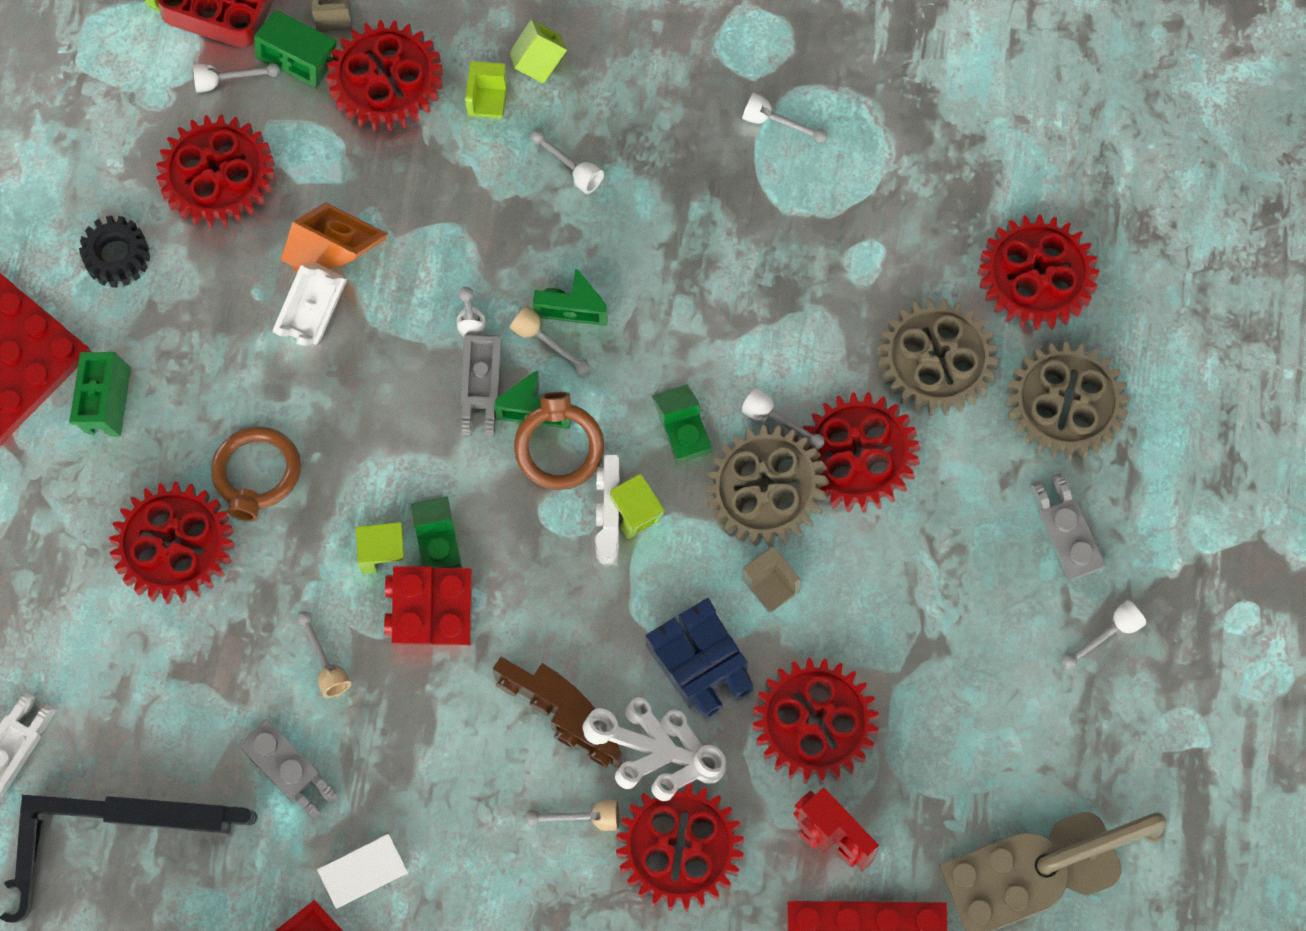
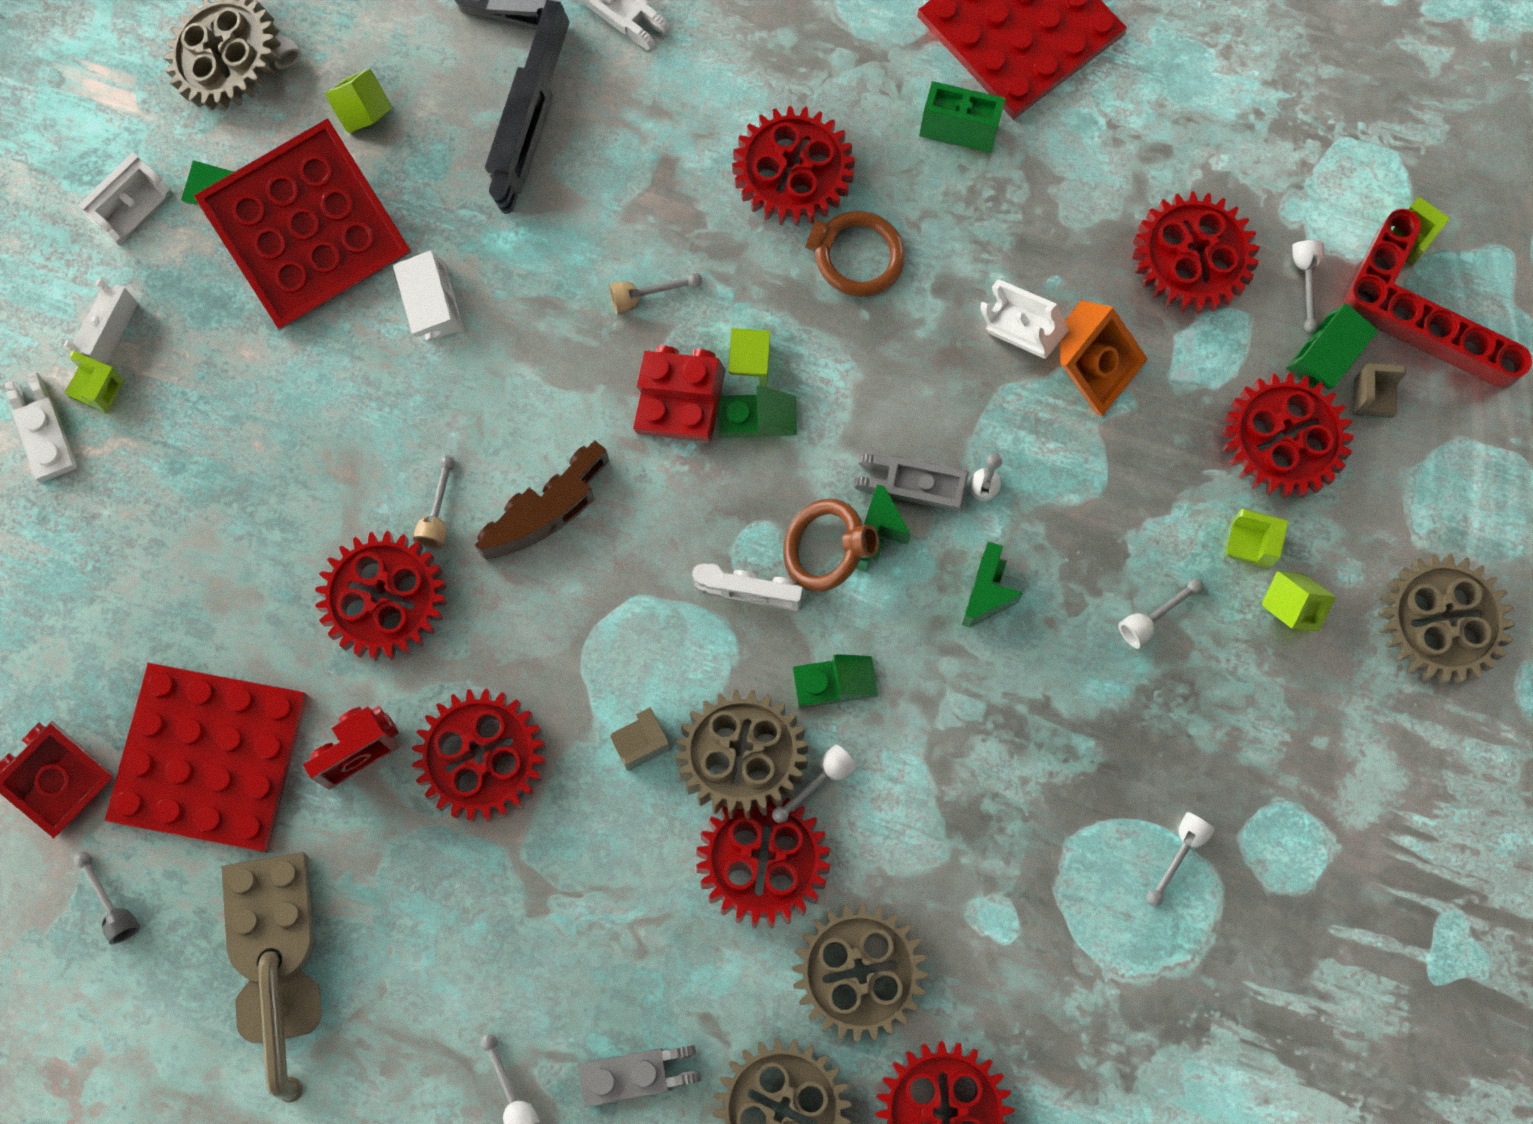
camera: 100 degrees right, 5 degrees up
black tyre [79,216,150,288] -> none
light grey hinge [238,719,339,821] -> none
hinge [510,305,589,374] -> none
white plant [583,697,726,801] -> none
lime panel [609,473,665,539] -> none
dark blue hips [645,598,753,719] -> none

